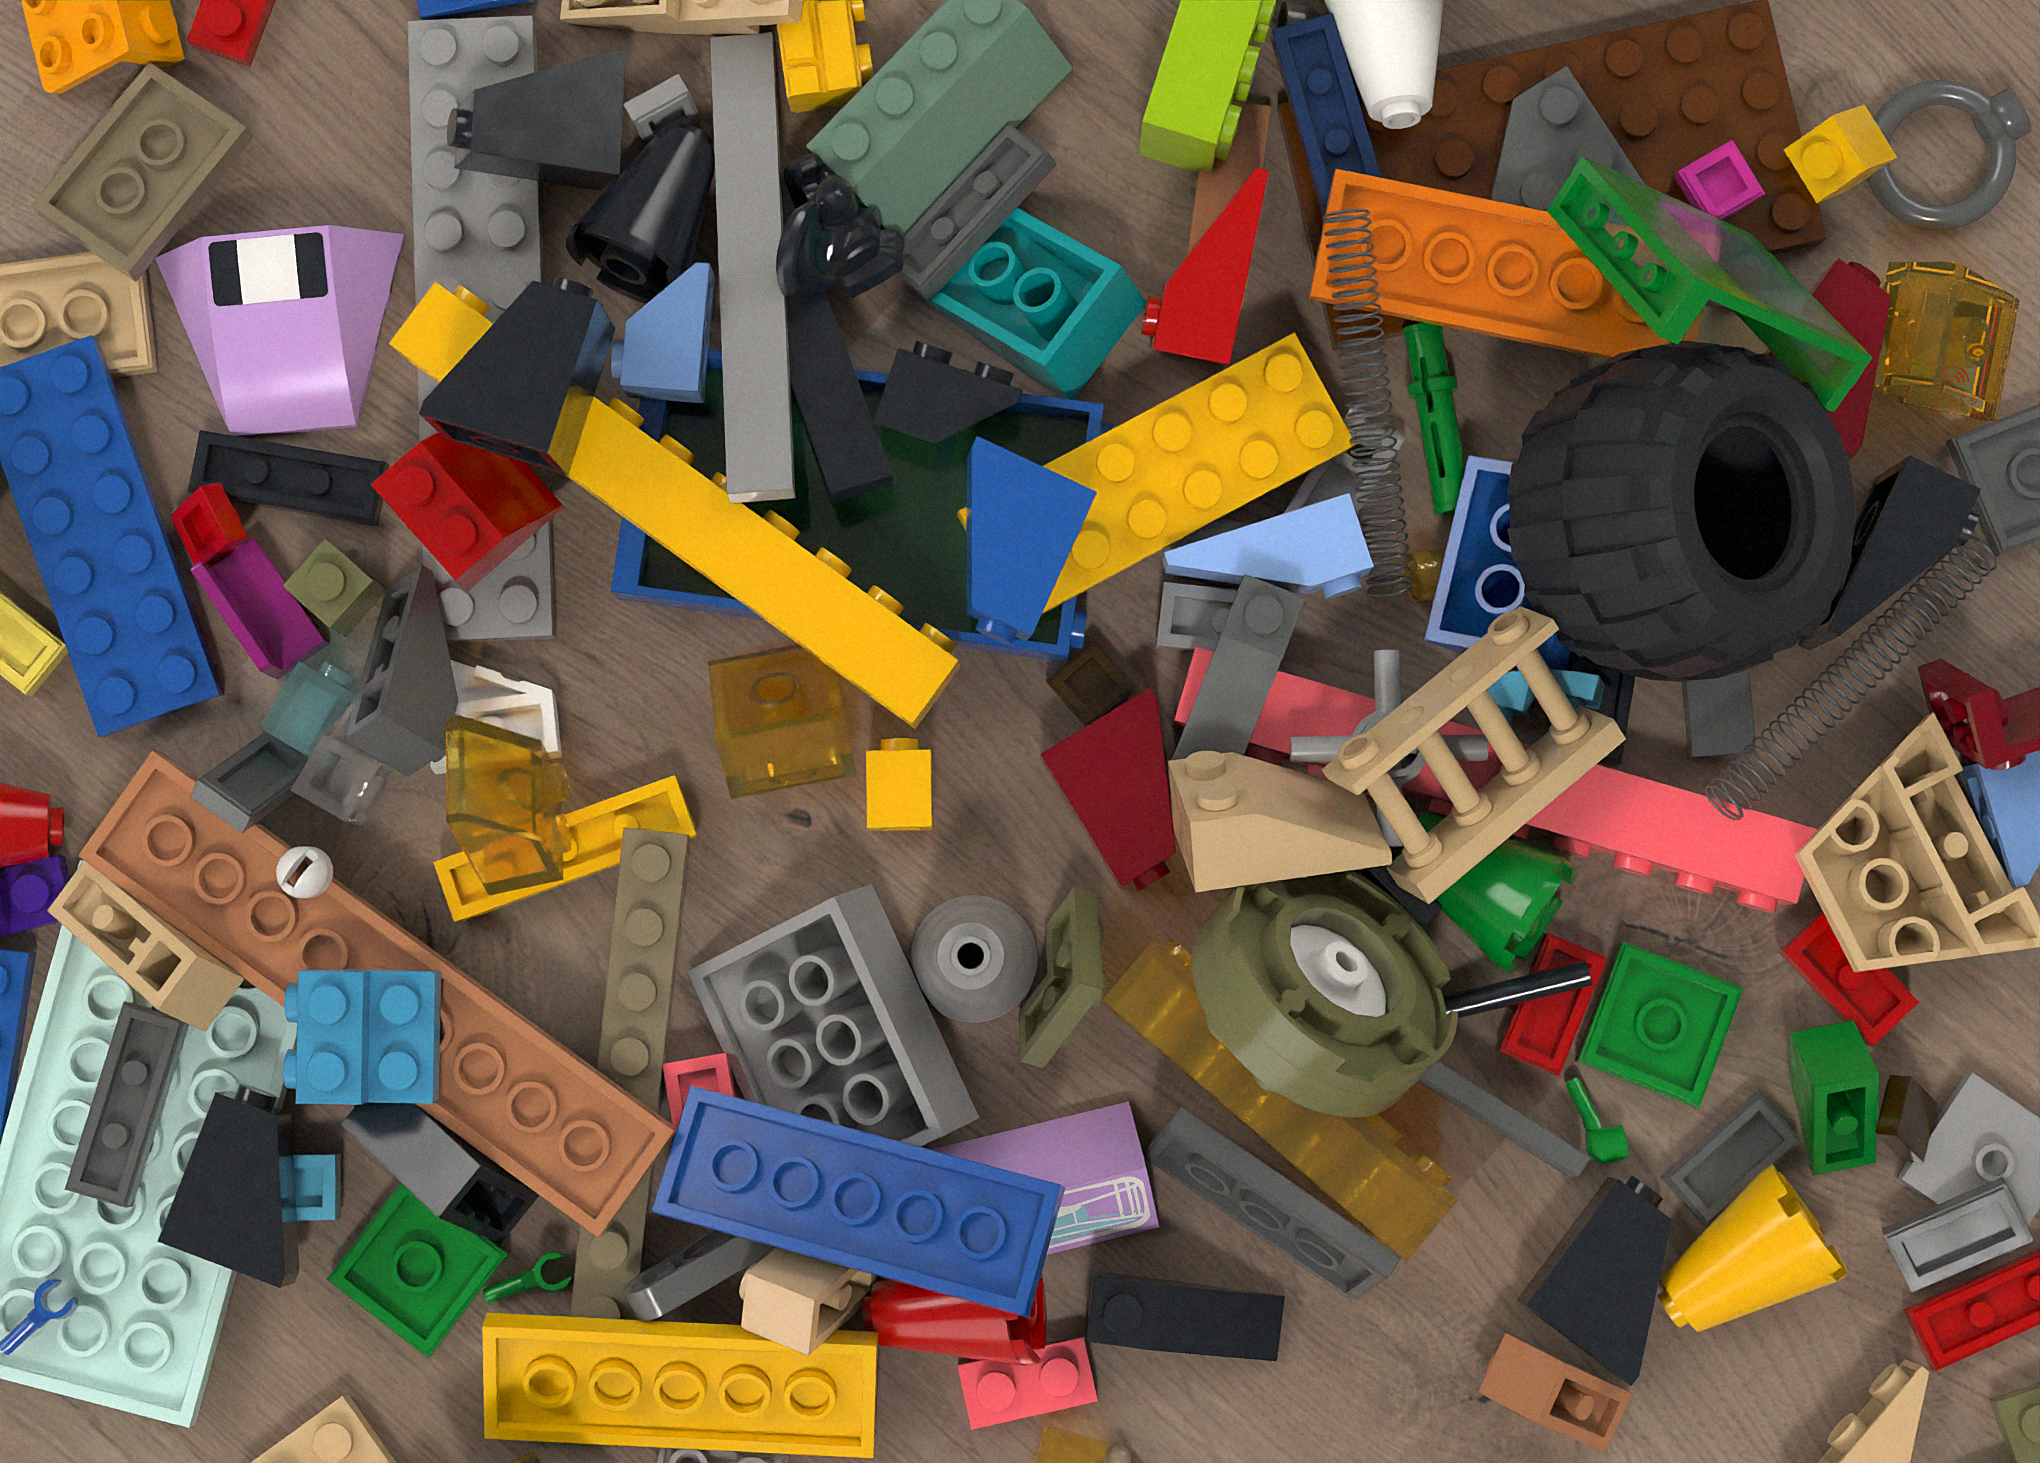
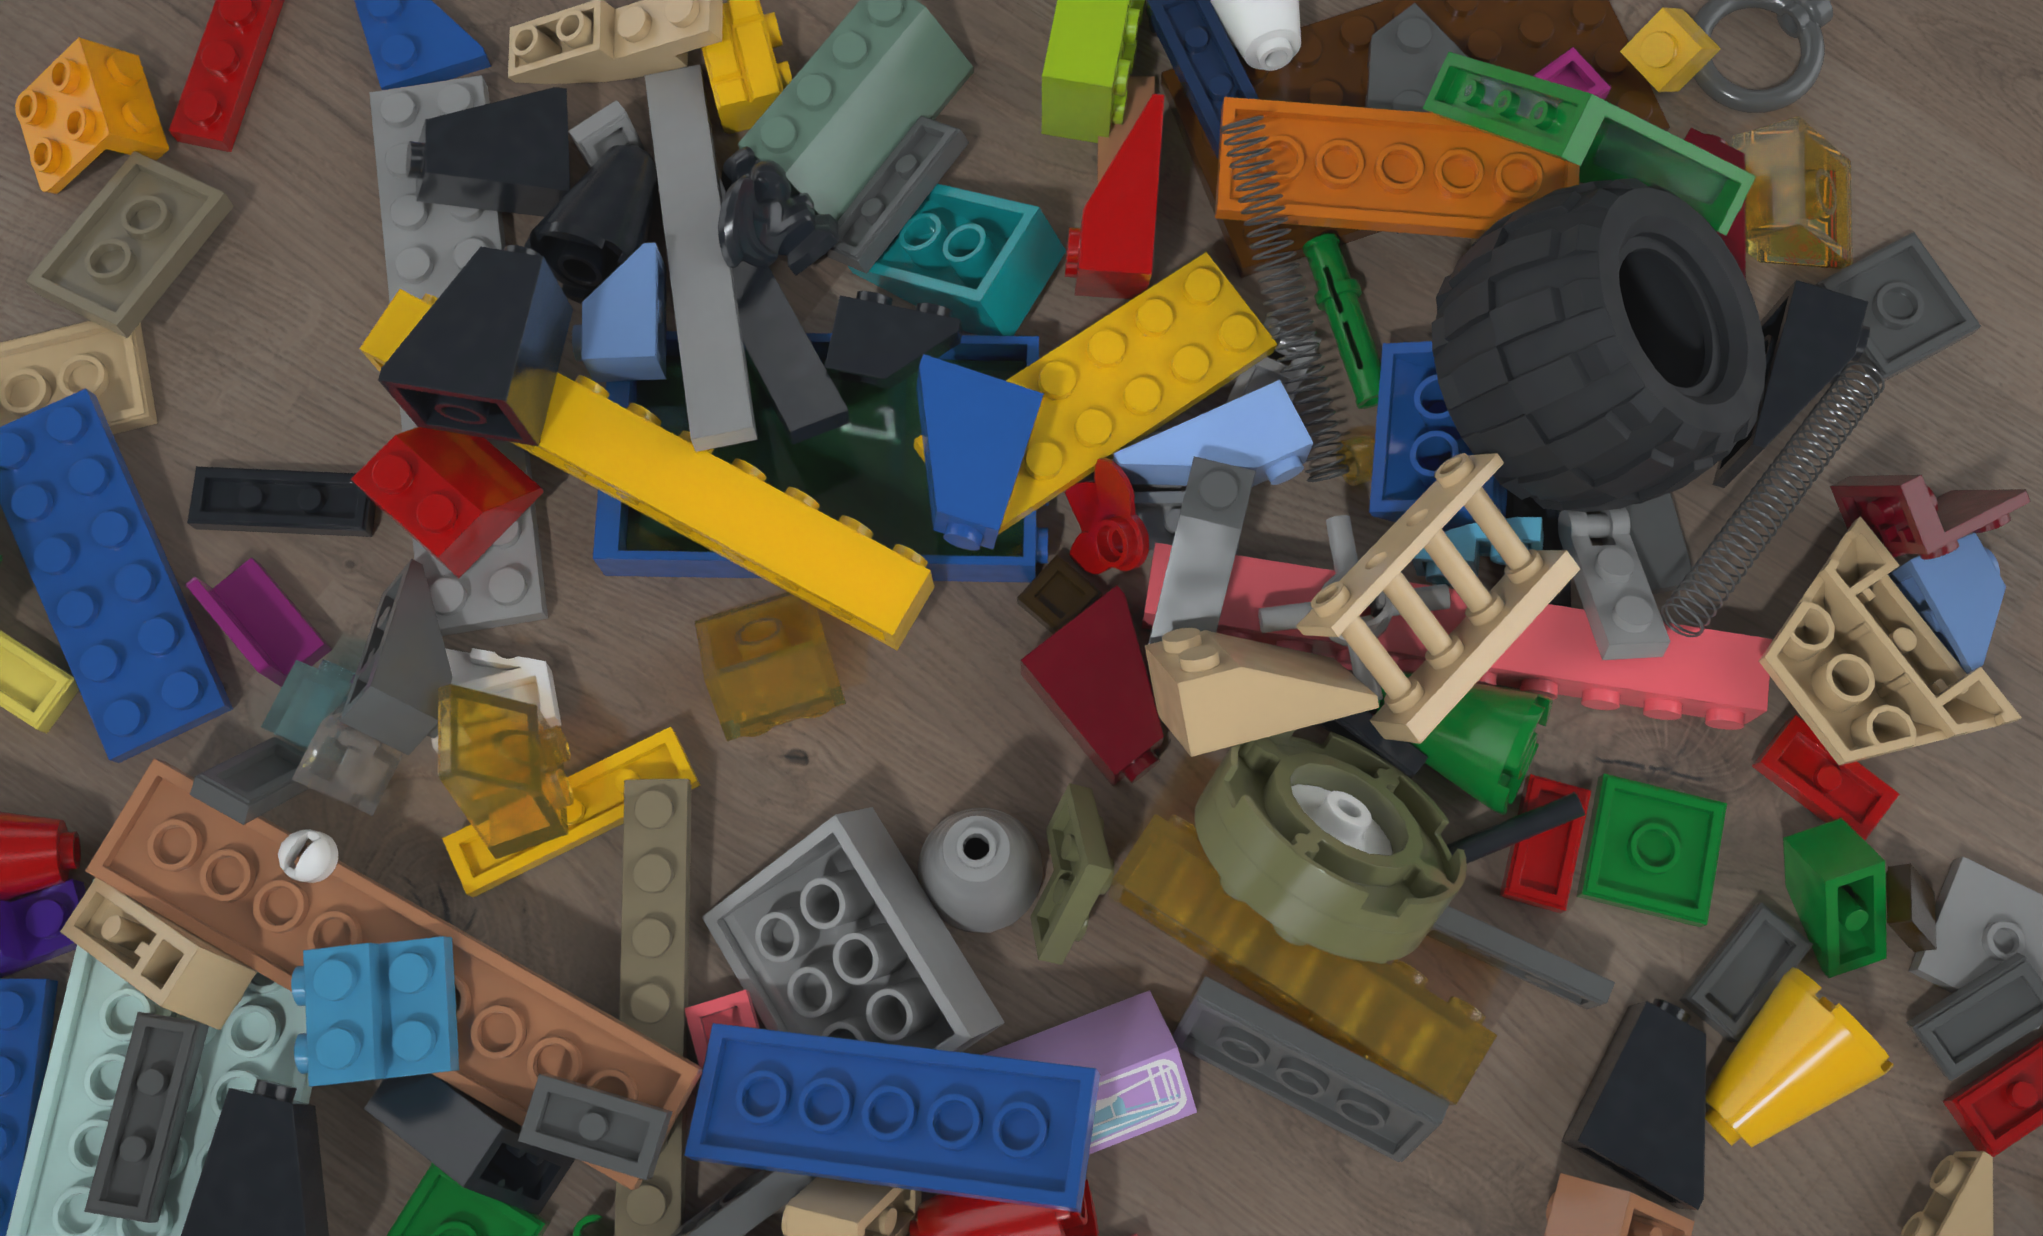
camera: 10 degrees left, 10 degrees down
lavender wedge [155,225,406,438] -> none
red plate [170,482,248,567] -> none
olive brick [282,538,387,637] -> none
medium azure plate [293,1154,341,1221] -> none
yellow brick [866,738,934,832] -> none
black slope [1085,1270,1285,1361] -> none
green hand [1565,1077,1629,1164] -> none
none -> dark grey plate [518,1073,673,1180]
none -> red plate [1065,458,1149,574]
none -> light grey plate [1558,507,1671,660]

